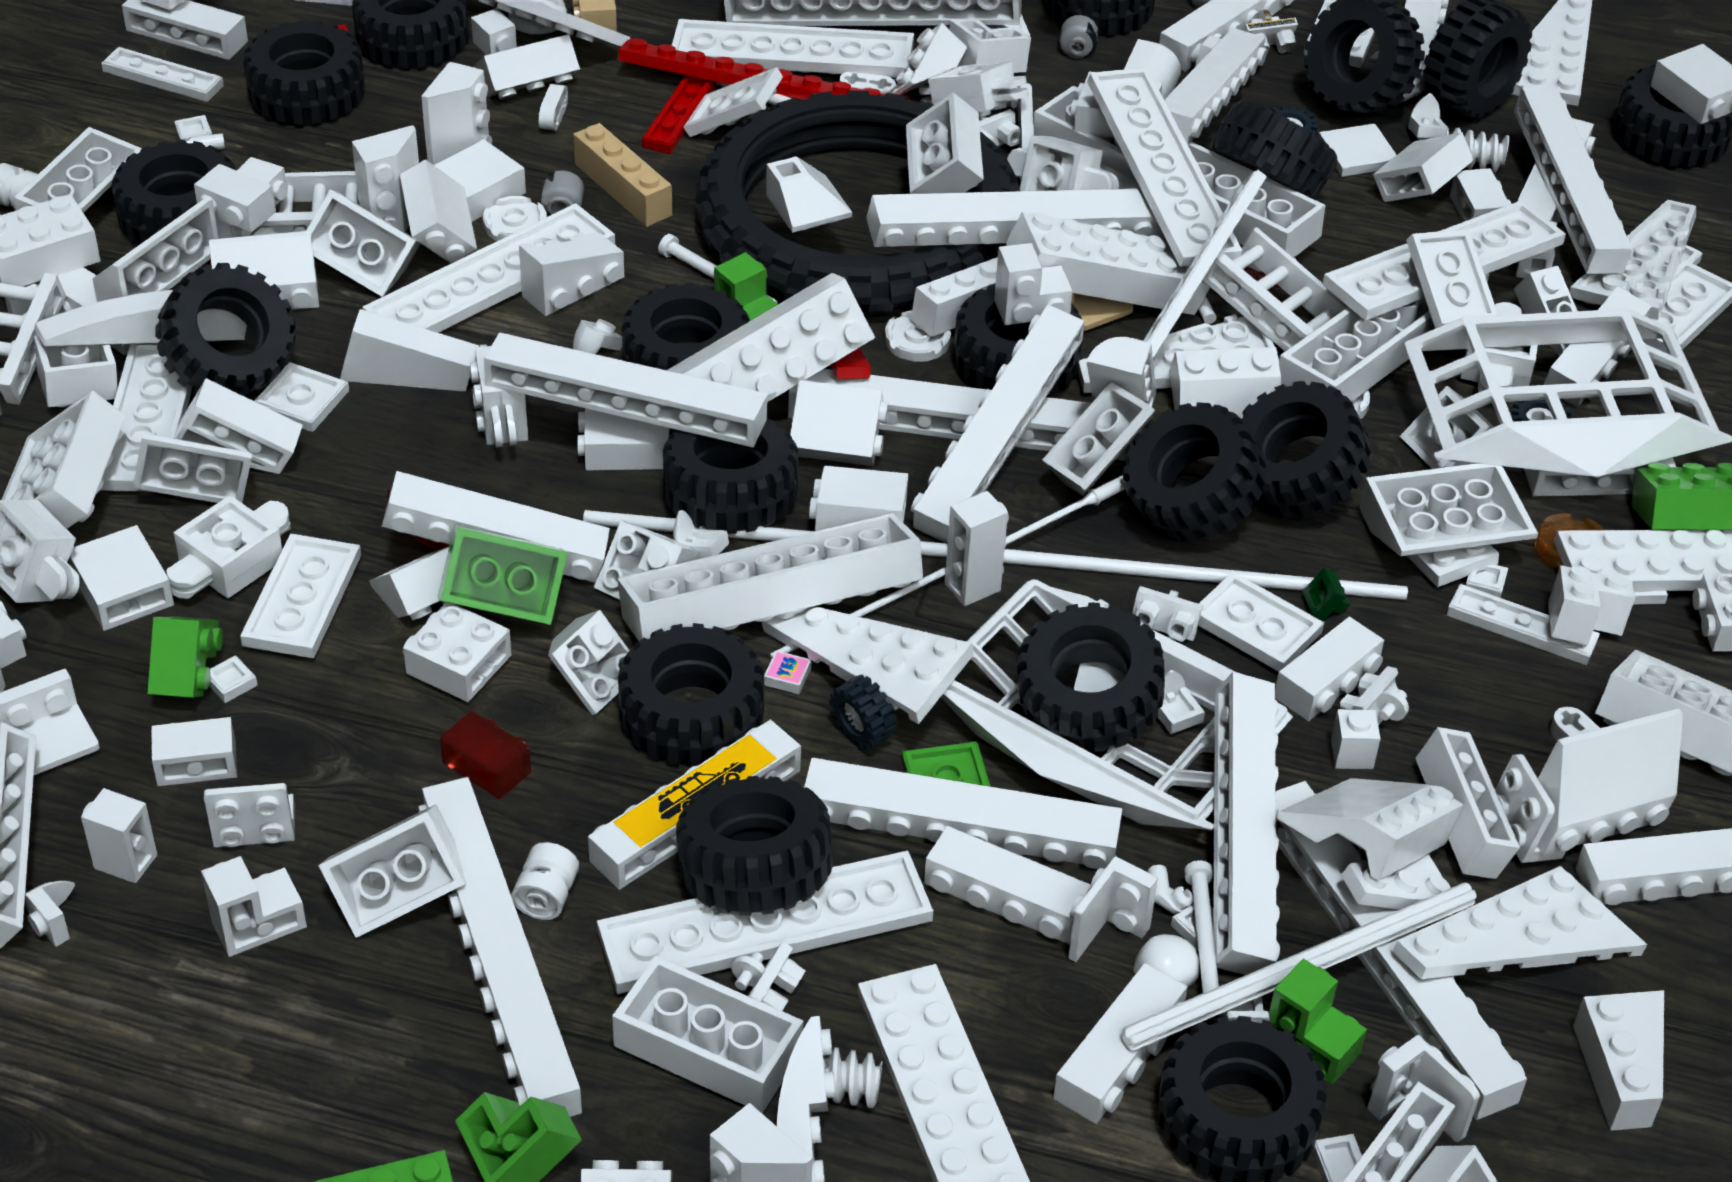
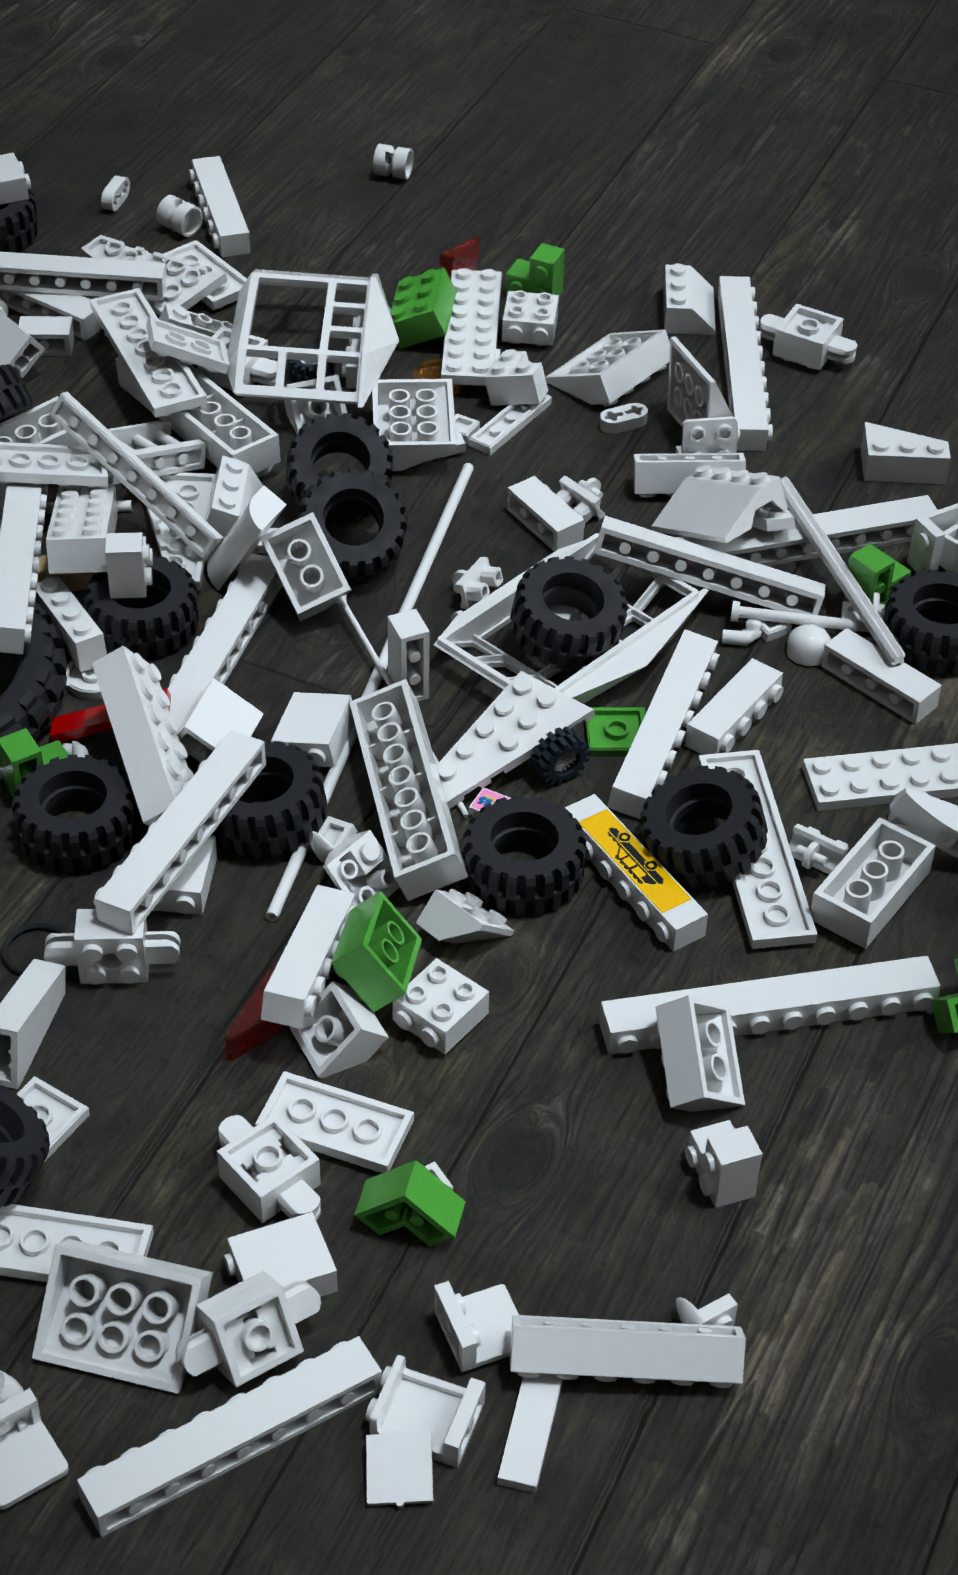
camera: 80 degrees left, 0 degrees up
white brick [81,788,157,884] -> none
white slope [133,433,252,503] -> none
white brick [152,717,237,786] -> none
white wedge [173,379,303,474] -> none
white bracket [204,783,295,847] -> none
clear red brick [440,710,531,800] -> none
white wheel [511,842,579,920] -> none
white plate [573,319,622,354] -> none
white brick [911,304,1085,544] -> none
white bracket [1067,856,1158,962] -> none
white plate [1198,572,1324,672] -> none
dark green tile [1302,568,1351,621] -> none
white brick [1331,709,1381,769] -> none
white wing [1393,866,1647,979] -> none
white brick [1544,286,1652,408] -> none

